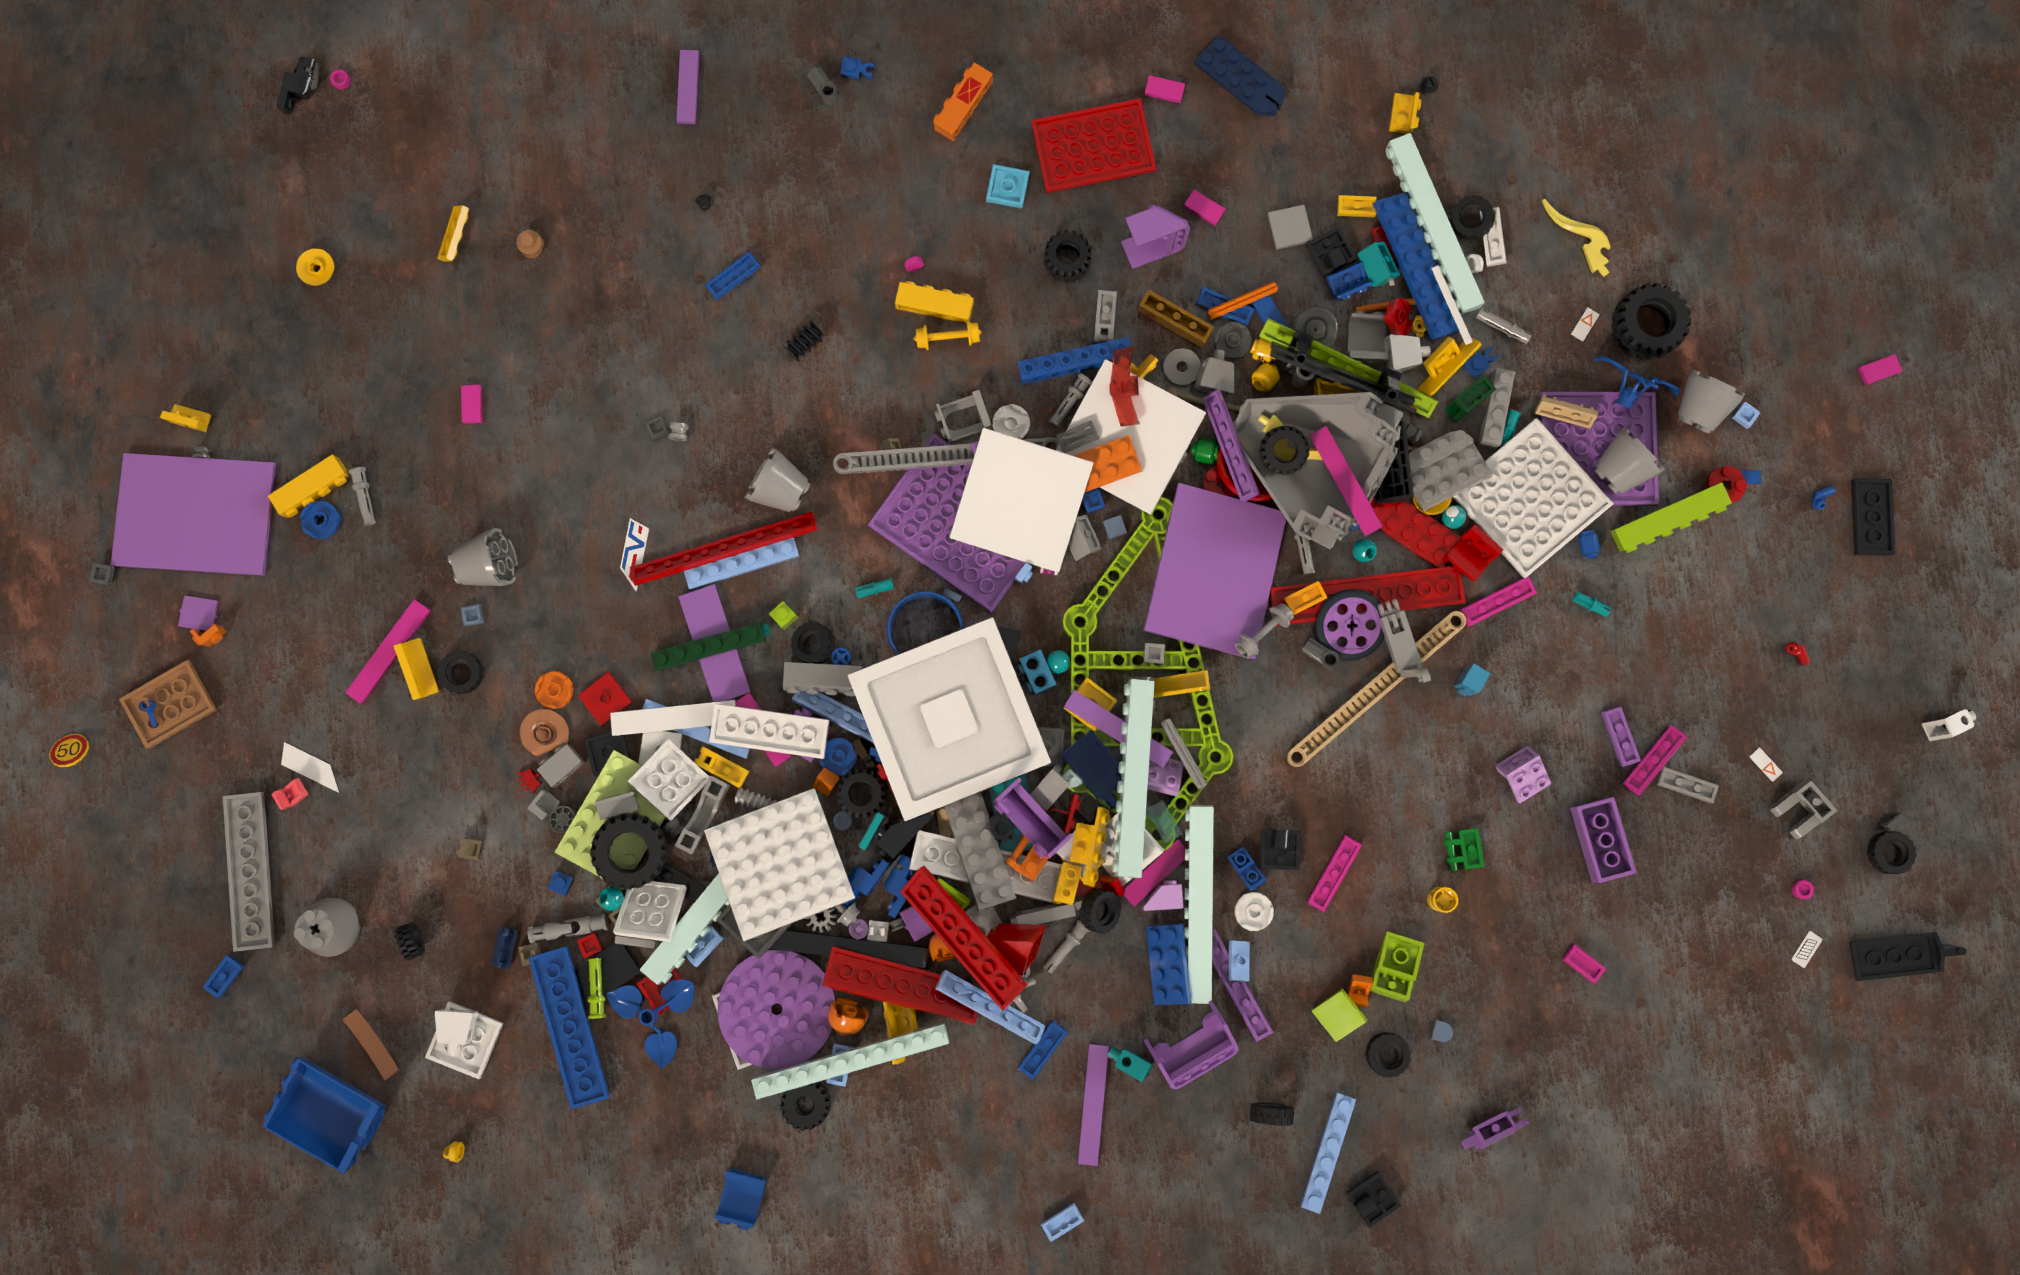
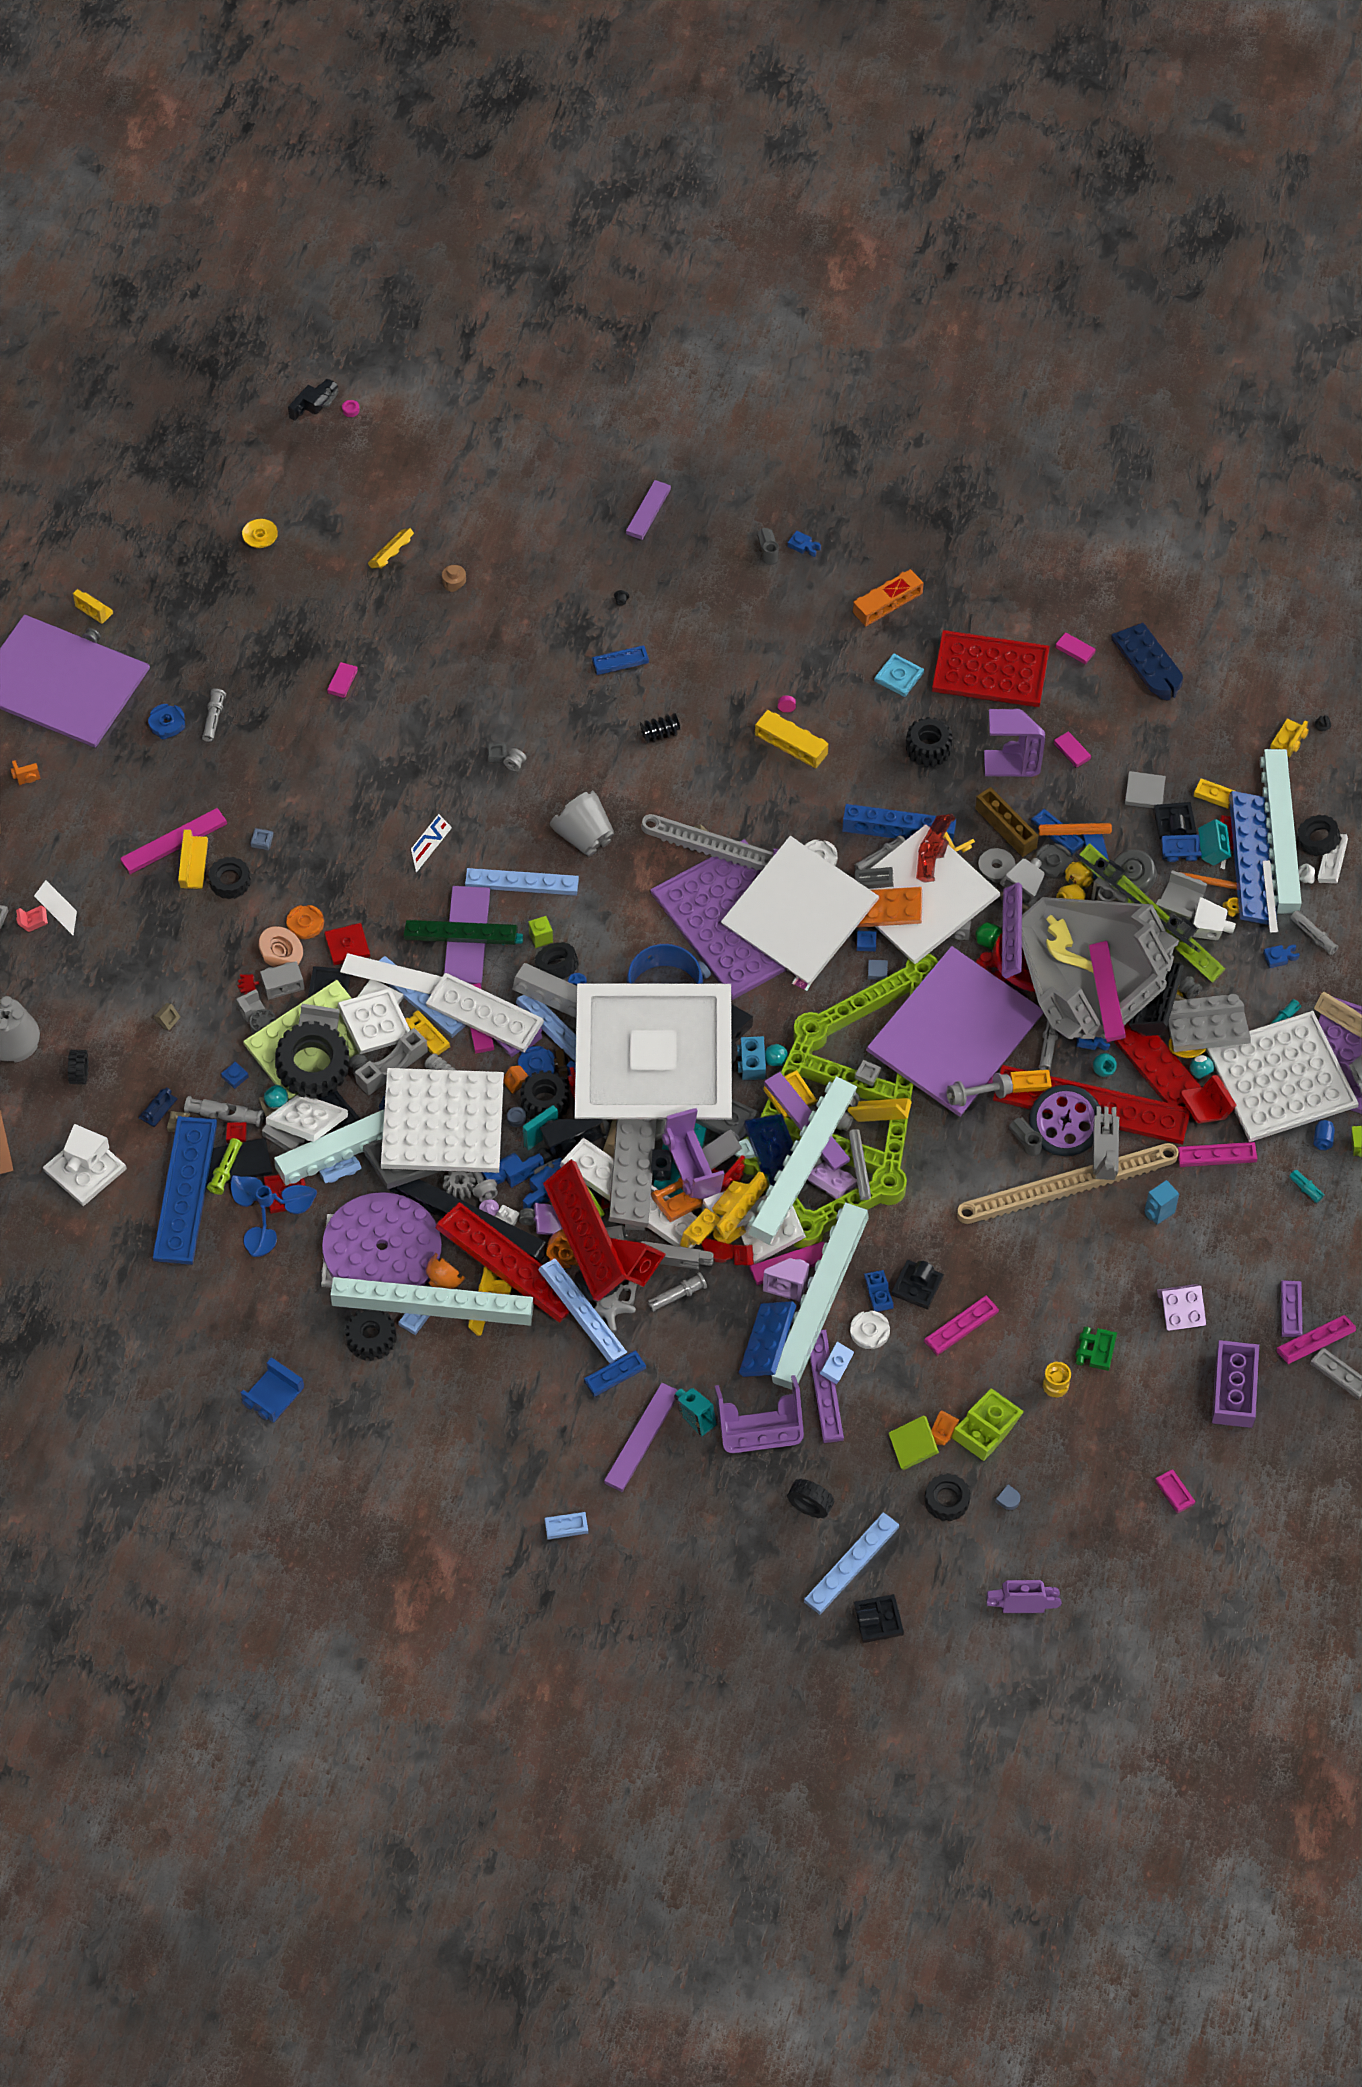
camera: 20 degrees right, 25 degrees down
medium lavender piece [178,595,218,631] -> none
yellow brick [268,454,351,518] -> none
yellow tile [443,1141,465,1162] -> none
light grey cone [448,528,518,586] -> none
red plate [630,511,818,586] -> none
teal axle [855,578,894,598] -> none
yellow piece [913,320,982,350] -> none
light grey panel [934,390,992,443] -> none
light blue plate [1015,563,1033,584] -> none
light grey panel [1068,515,1102,561] -> none
black tyre [1080,888,1121,934] -> none
light grey plate [1094,290,1117,343] -> none
clear light blue tile [1146,800,1182,844] -> none
black tyre [1259,426,1310,475] -> none
red plate [1383,298,1412,335] -> none
yellow bracket [1418,337,1482,397] -> none
dark green panel [1444,375,1497,423] -> none
light grey arch [1477,368,1515,449] -> none

